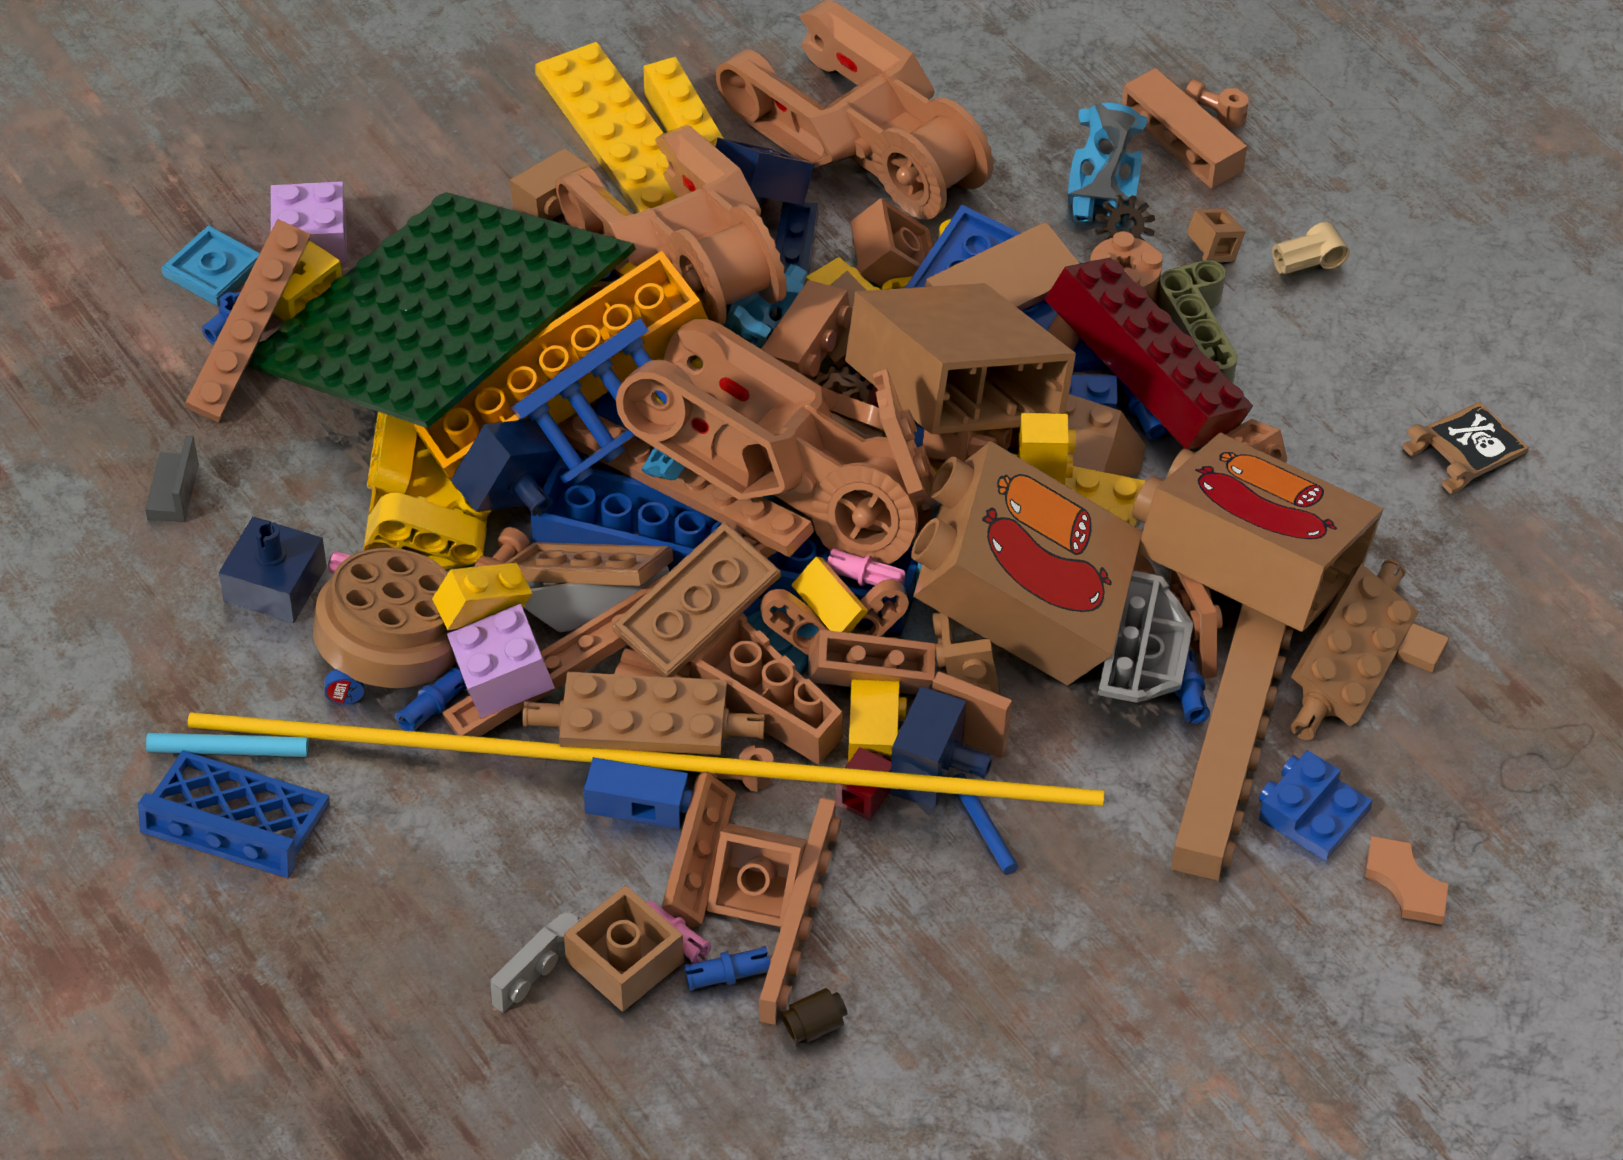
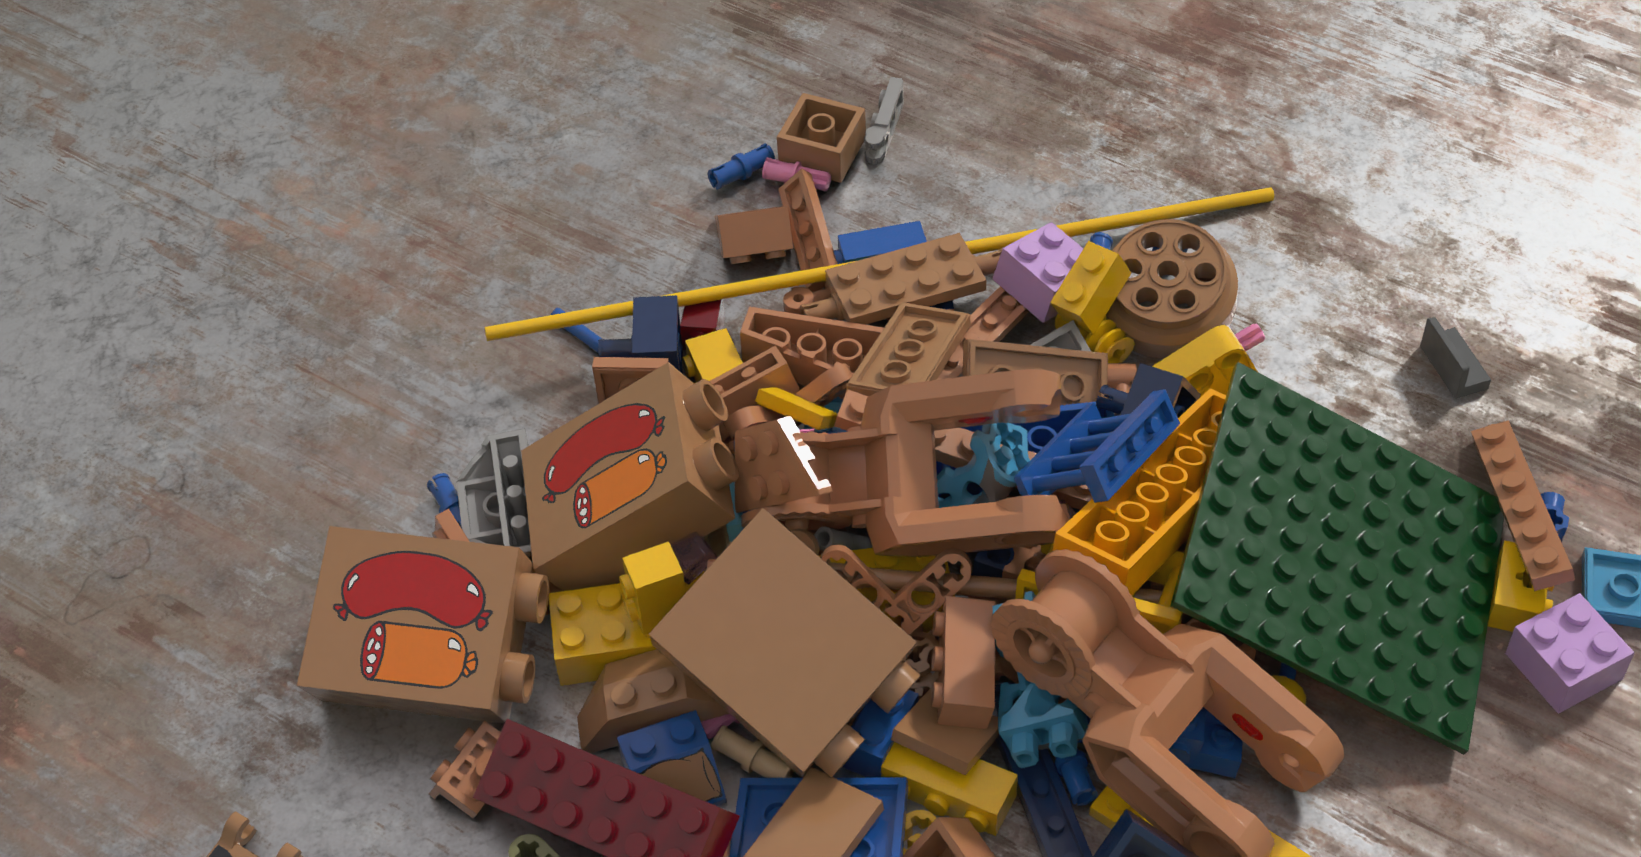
camera: 160 degrees right, 0 degrees up
blue fence [138,751,330,878] -> none
medium azure piece [146,732,309,757] -> none
dark blue brick [218,516,327,623] -> none
medium nougat brick [509,148,592,221] -> none
nougat plate [759,798,842,1025] -> none
dark brown brick [781,988,848,1044] -> none
medium nougat brick [1171,604,1294,881] -> none
blue plate [1259,750,1373,861] -> none
medium nougat plate [1291,559,1419,740] -> none
nougat tile [1365,836,1449,925] -> none
medium nougat tile [1396,623,1449,673] -> none

